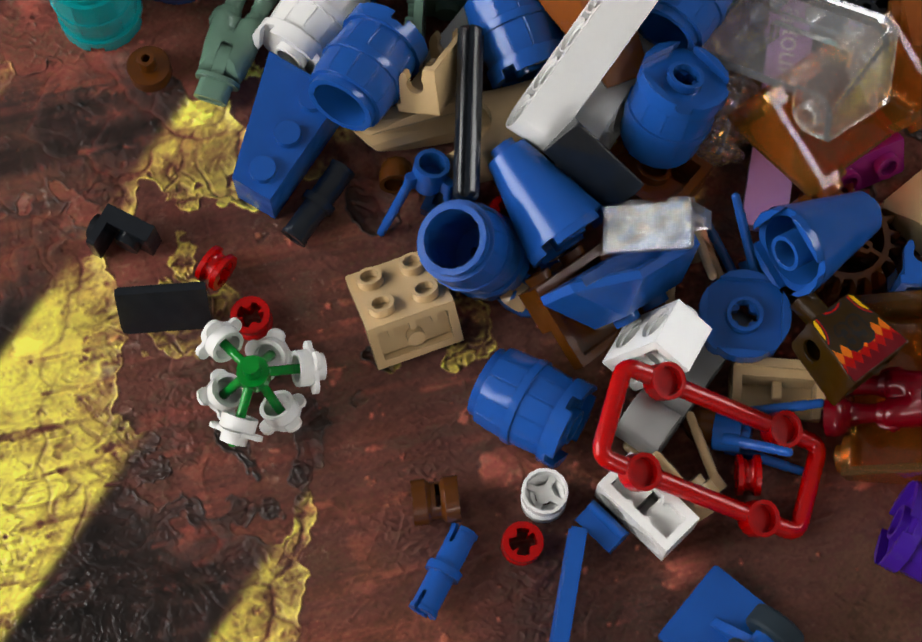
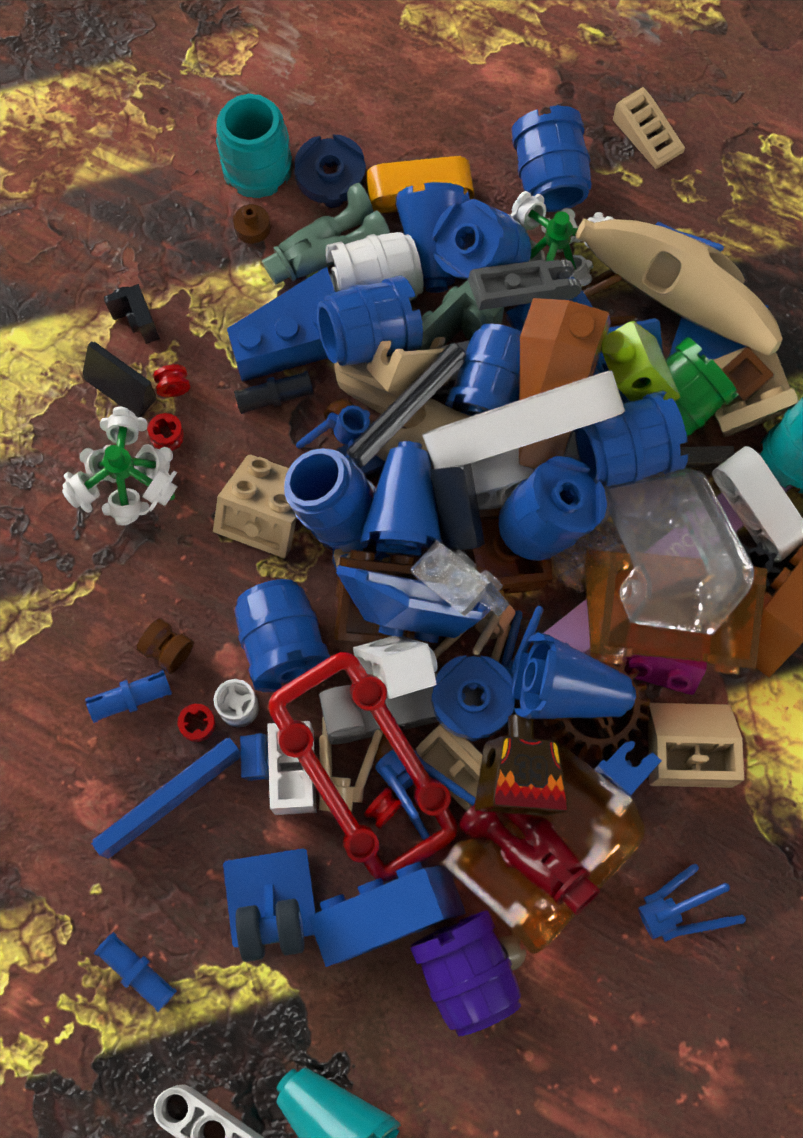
camera: 40 degrees right, 0 degrees up
none -> blue wedge [308,862,466,967]

